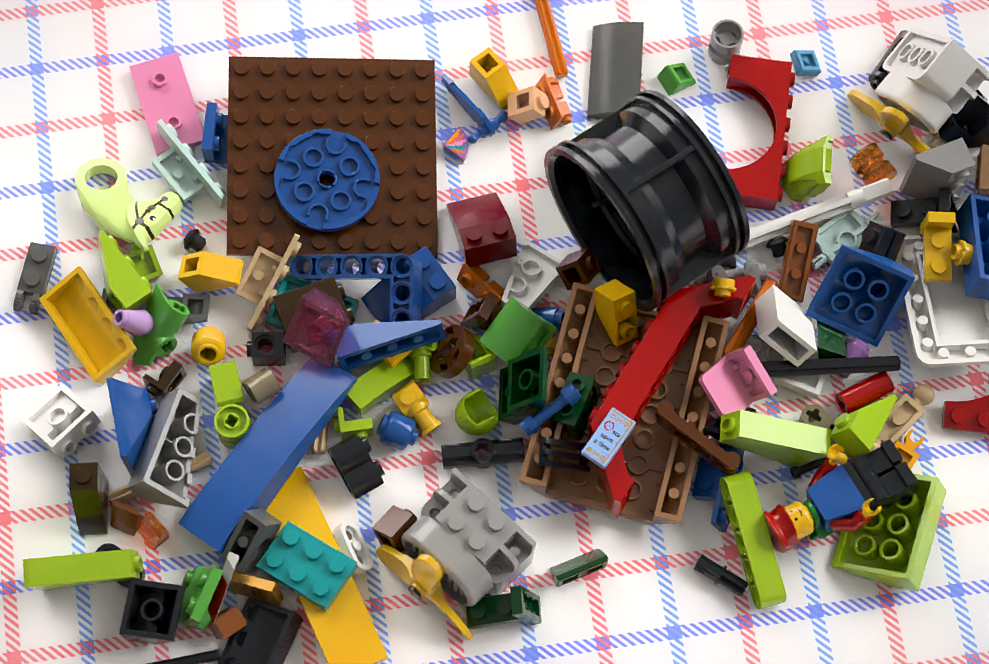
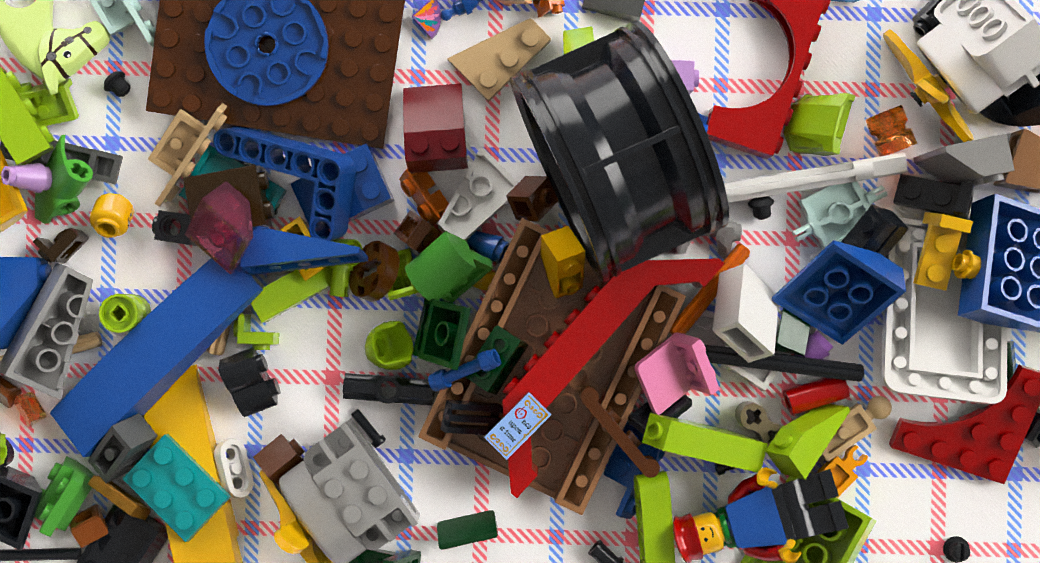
camera: 15 degrees right, 20 degrees up
yellow slope [178,251,244,294] -> none
lime slope [208,360,245,408] -> none
sticker [208,552,239,623] -> none
dark tan axle [241,368,282,404] -> none
blue head [376,411,419,451] -> none
yellow connector [391,380,443,437] -> none
yellow plate [710,278,737,297] -> none
dark orange tile [778,220,819,303] -> none
none -> tan wing [447,18,551,102]

